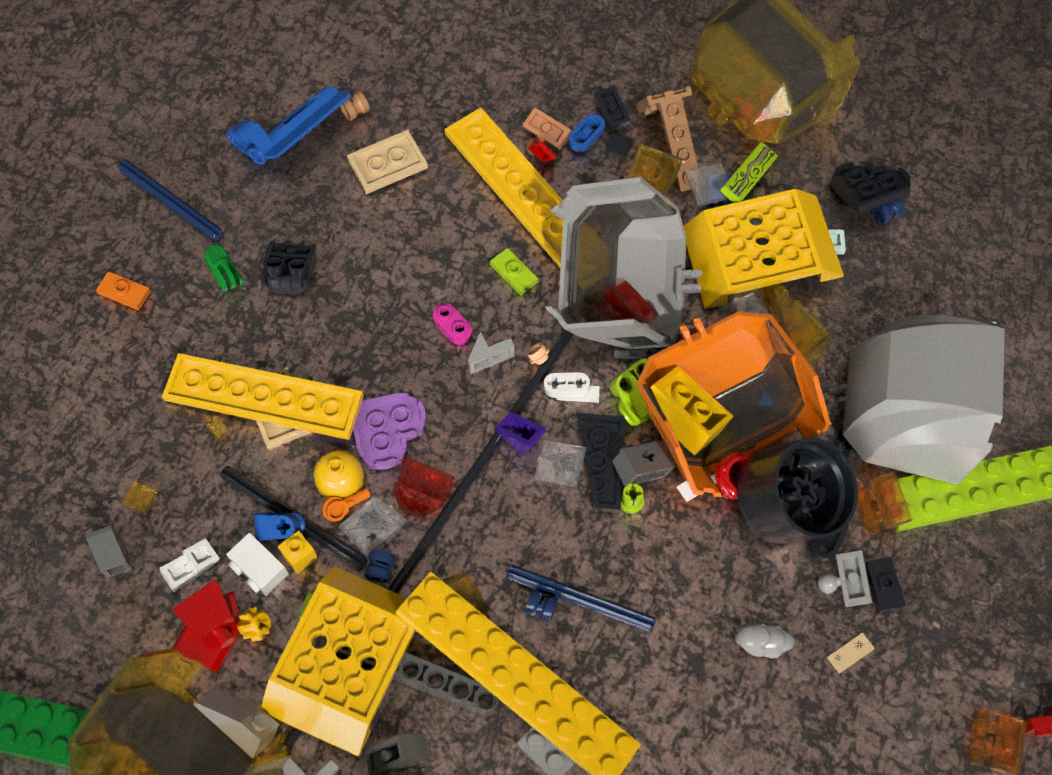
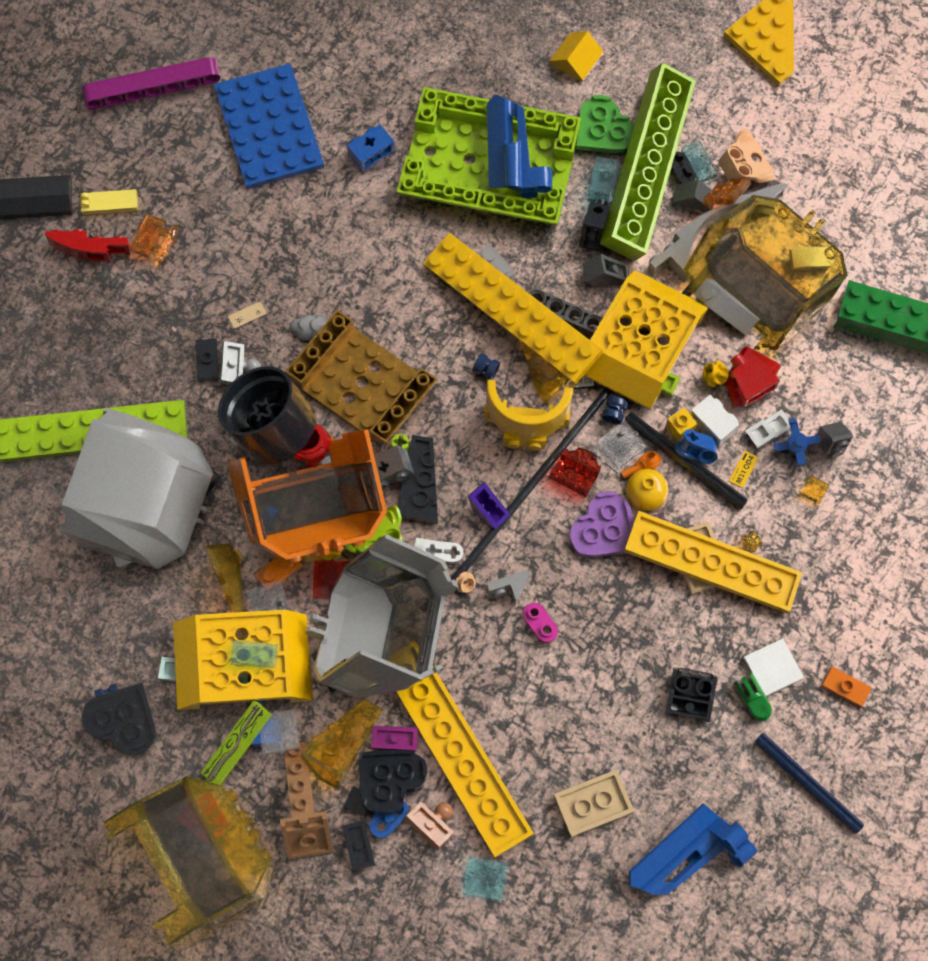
camera: 175 degrees left, 5 degrees up
medium nougat wheel [340,91,370,121] -> none
lime plate [490,248,538,296] -> none
dark blue axle [507,565,656,632] -> none
red slope [528,137,556,163] -> none
clear piece [534,440,586,488] -> none
clear red slope [601,280,658,324] -> none
yellow slope [651,366,734,455] -> none
clear orange plate [857,471,912,535] -> none
none -> clear light blue plate [231,641,278,668]
none -> pearl gold slope [285,310,438,444]
none -> black plate [359,750,428,816]
none -> clear light blue piece [463,856,508,901]
none -> yellow piece [484,380,573,451]
none -> yellow sticker [729,450,759,488]
none -> white tile [743,639,804,697]
none -> blue piece [774,417,821,467]

